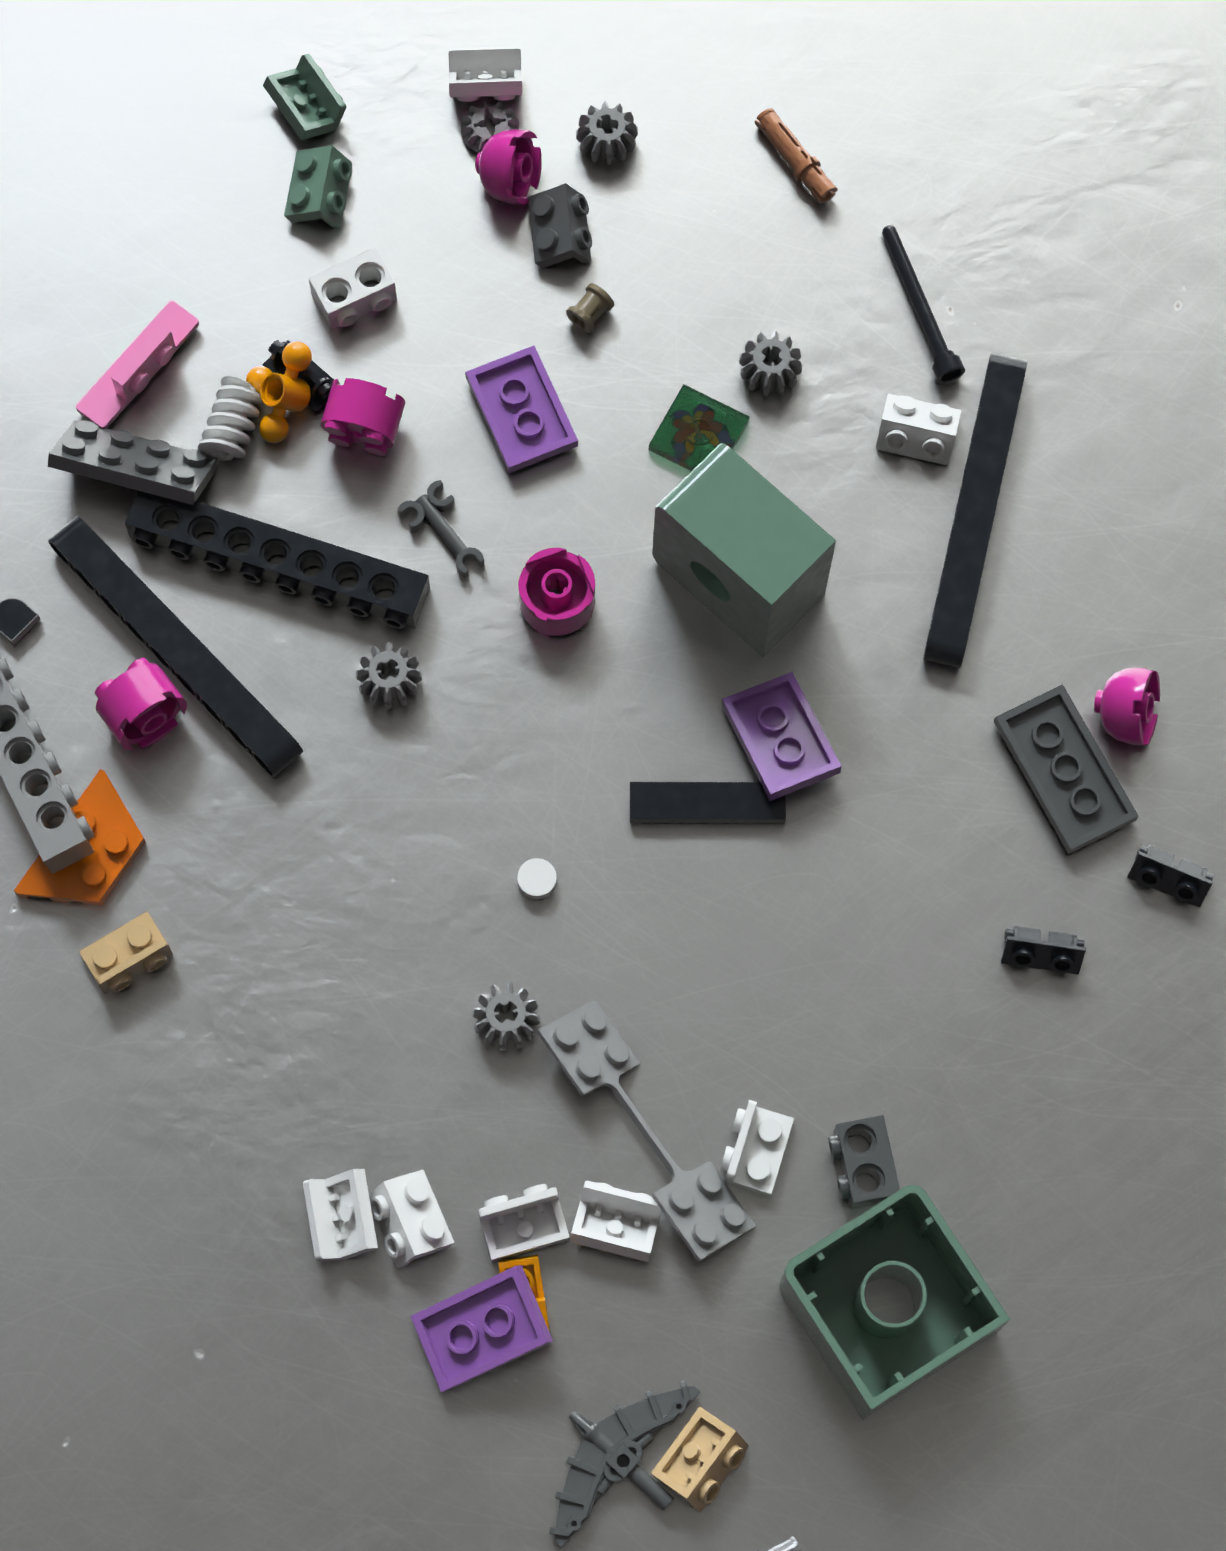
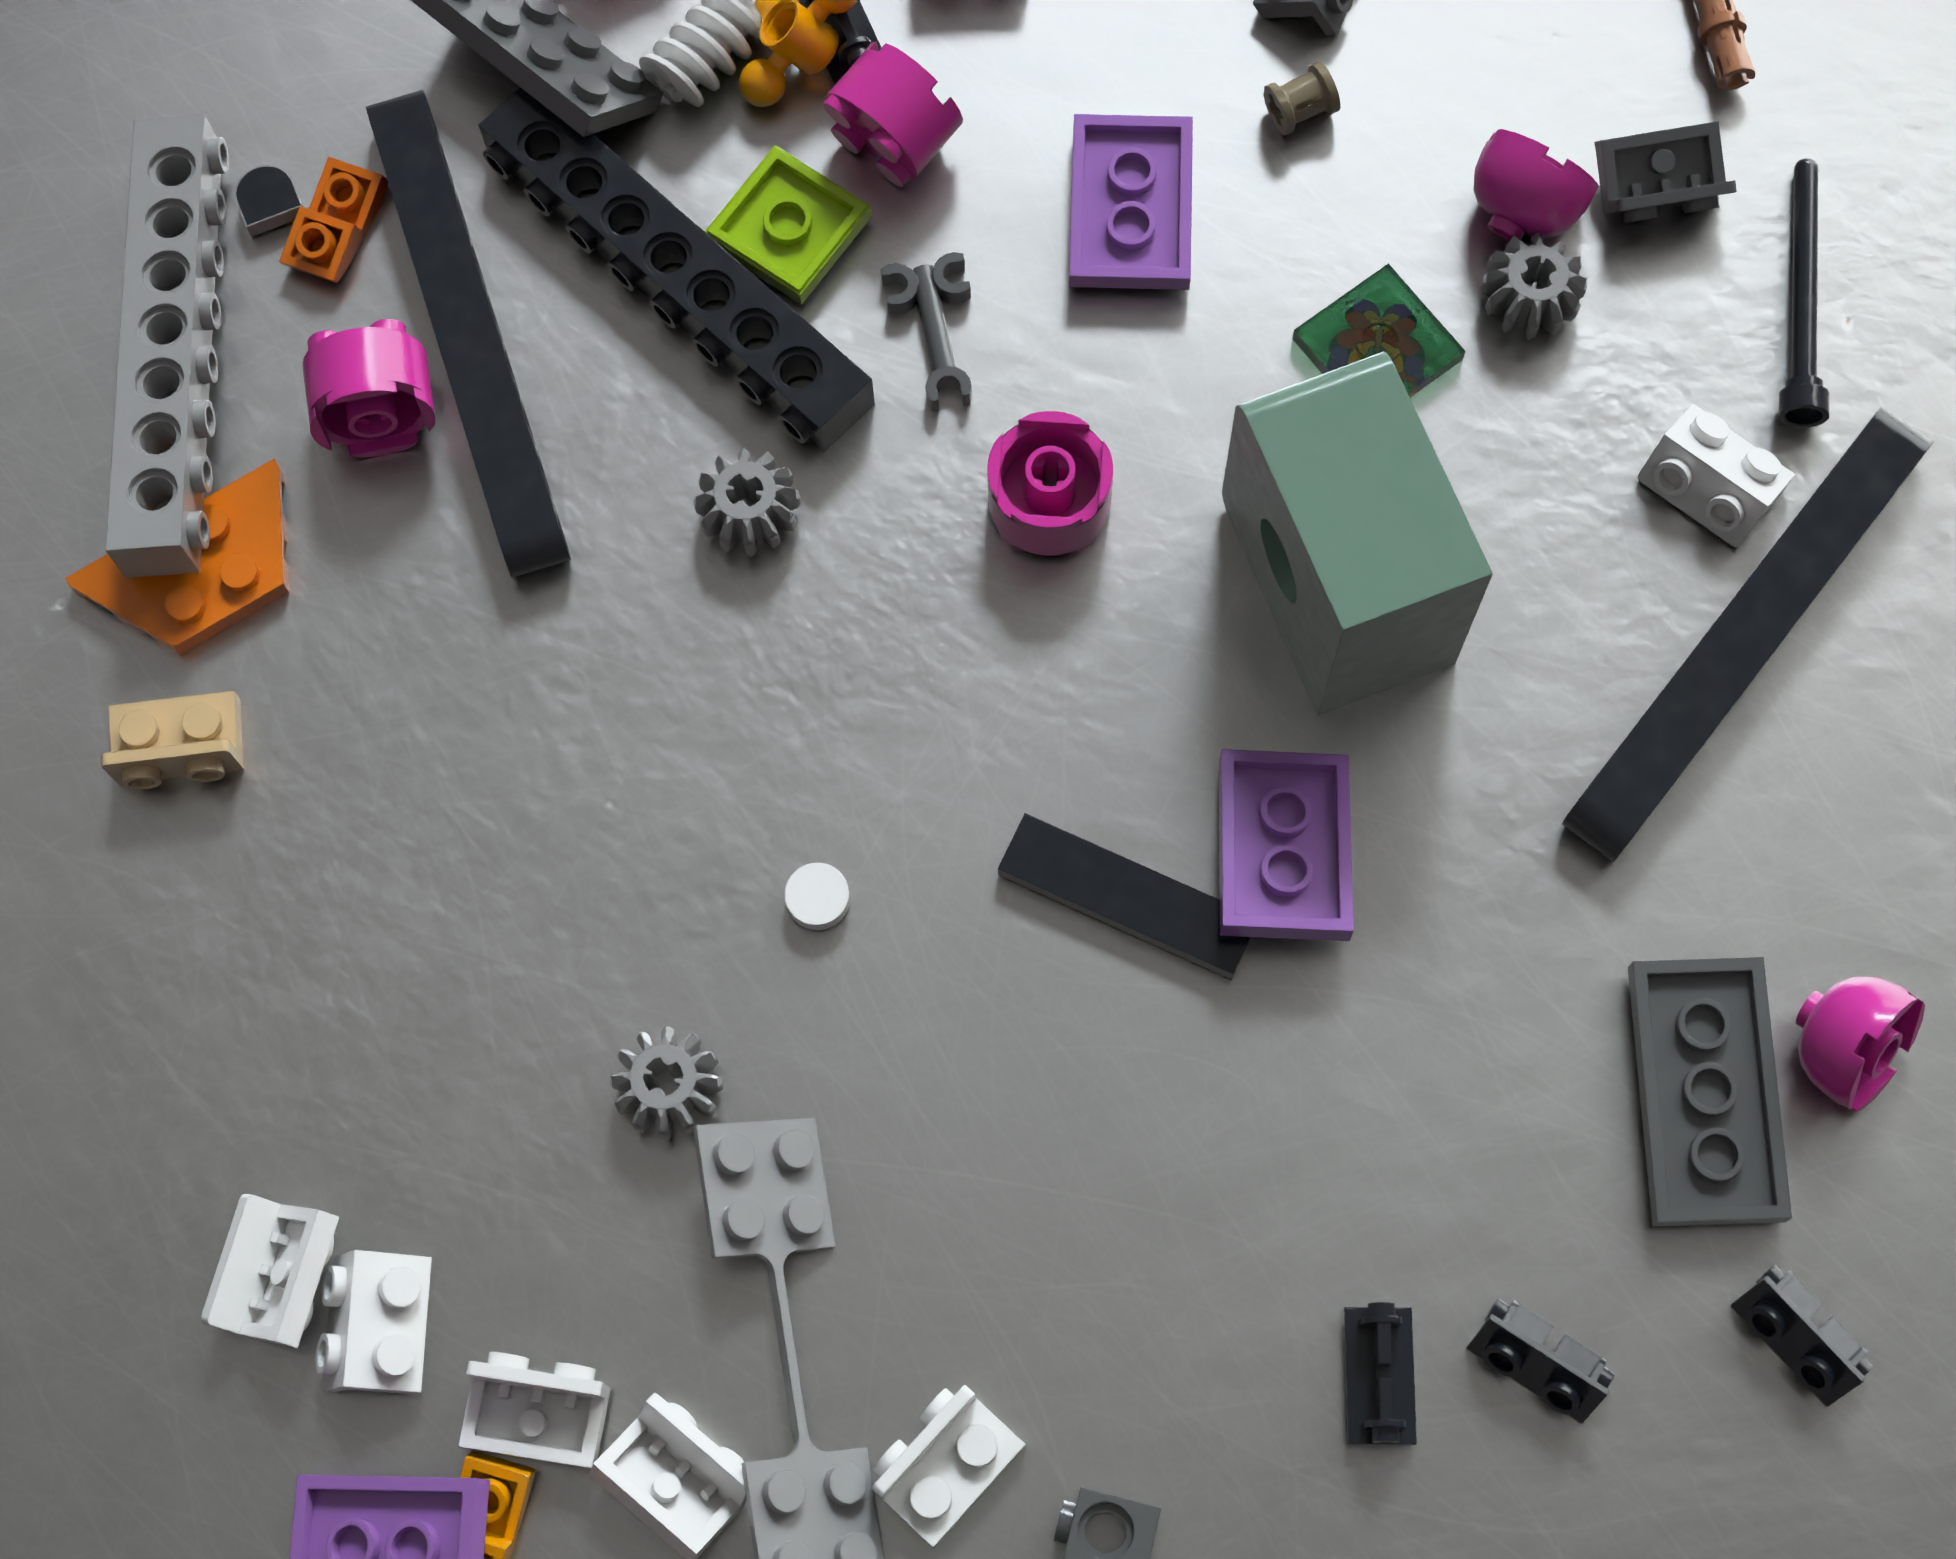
camera: 30 degrees right, 0 degrees up
none -> orange slope [279,156,389,283]
none -> lime plate [705,145,872,305]
none -> black hinge [1344,1302,1417,1445]
none -> dark pink cylinder [1473,129,1599,241]
none -> dark grey bracket [1594,121,1737,223]

